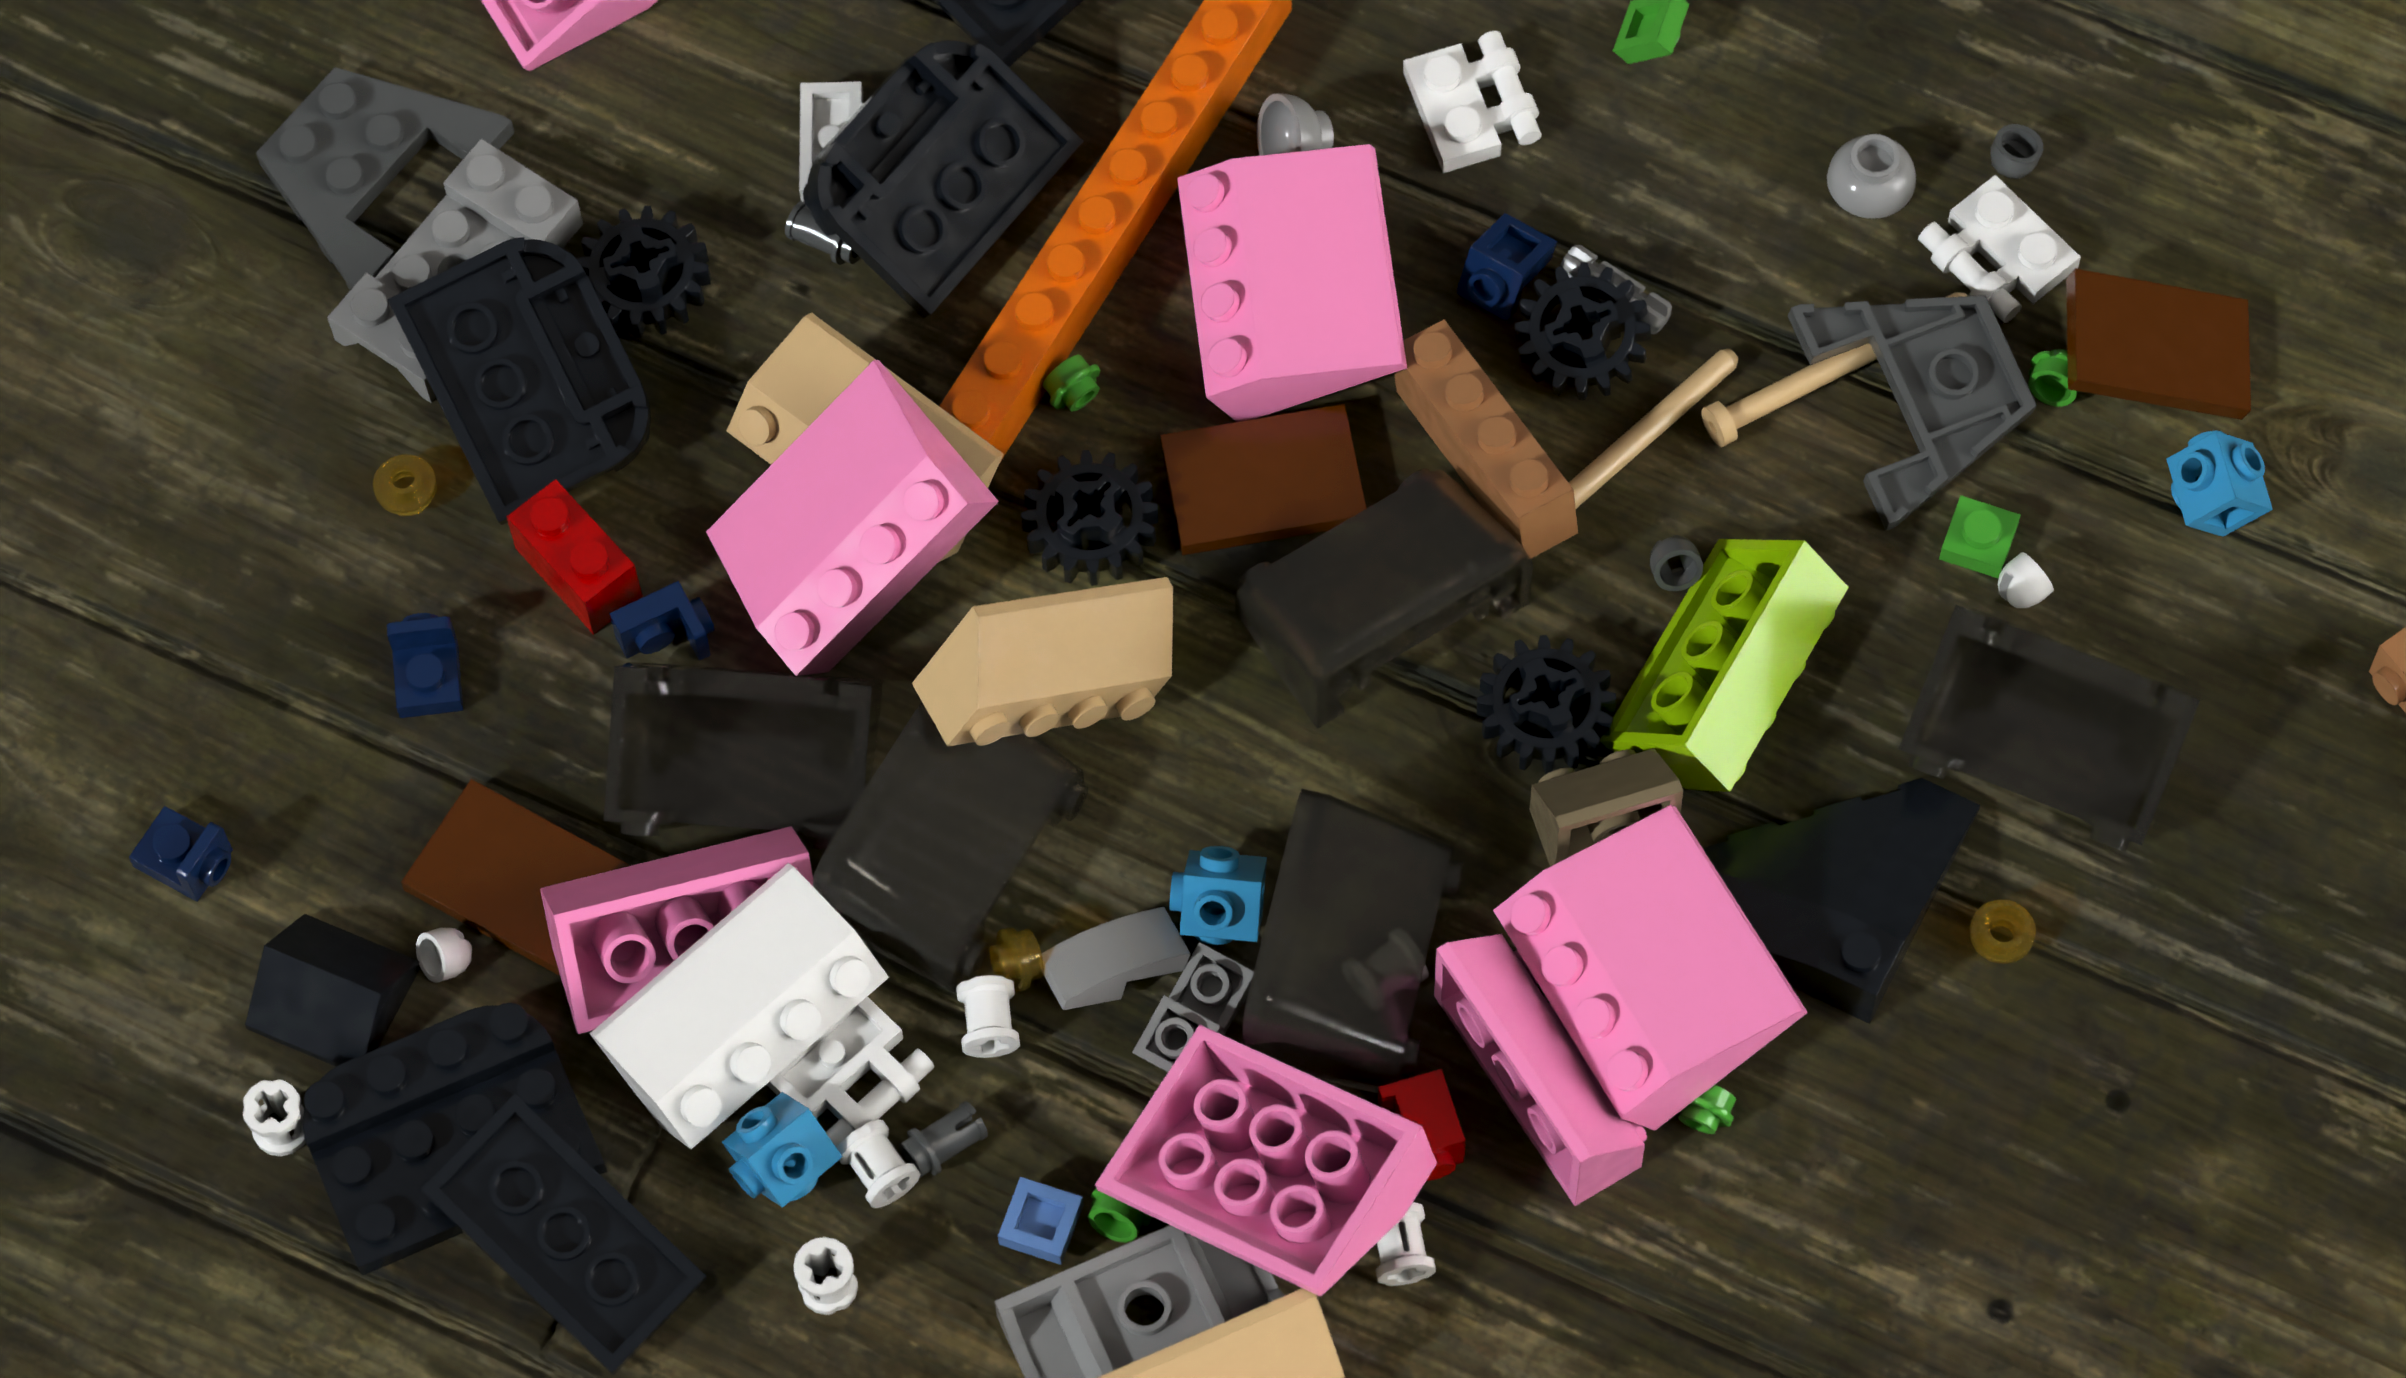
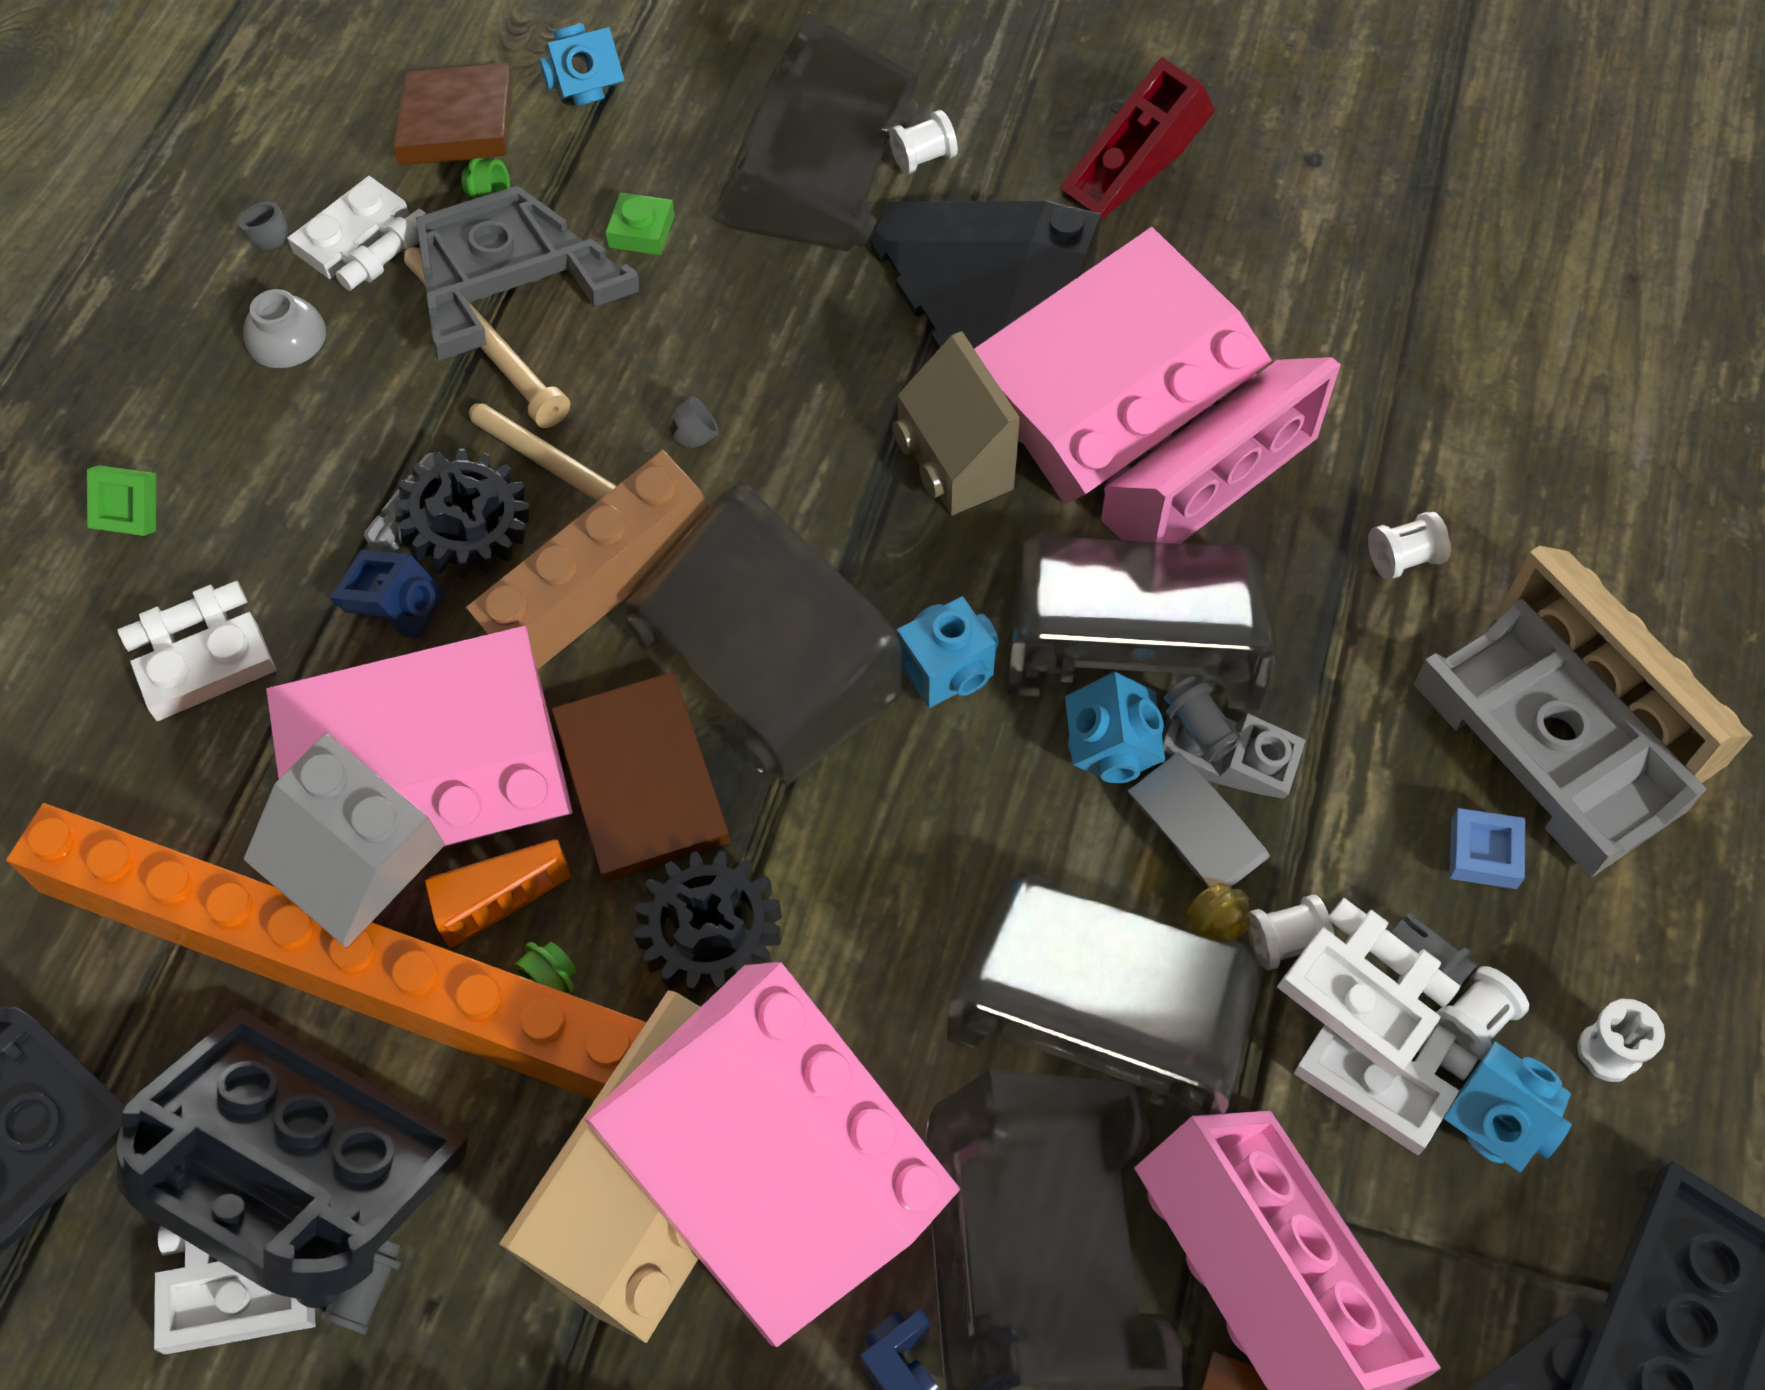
camera: 100 degrees left, 5 degrees down
white slope [590,863,889,1149] -> none
tan slope [912,577,1173,747] -> none
bright green plate [1088,1188,1152,1242] -> none
bright pink slope [1095,1024,1437,1297] -> none
light grey piece [1257,93,1334,156] -> none
red brick [1378,1069,1466,1181] -> none
black gear [1476,635,1616,774] -> none
lime slope [1600,539,1849,792] -> none
clear yellow plate [1970,900,2036,964] -> none
white hinge [1997,552,2054,608] -> none
none -> light grey slope [244,733,445,948]
none -> orange slope [425,839,572,948]
none -> white bush [889,110,958,175]
none -> dark azure brick [897,596,999,708]
none -> dark red slope [1059,57,1215,220]
none -> dark grey pin [1163,676,1243,763]
none -> white plate [1277,898,1460,1078]

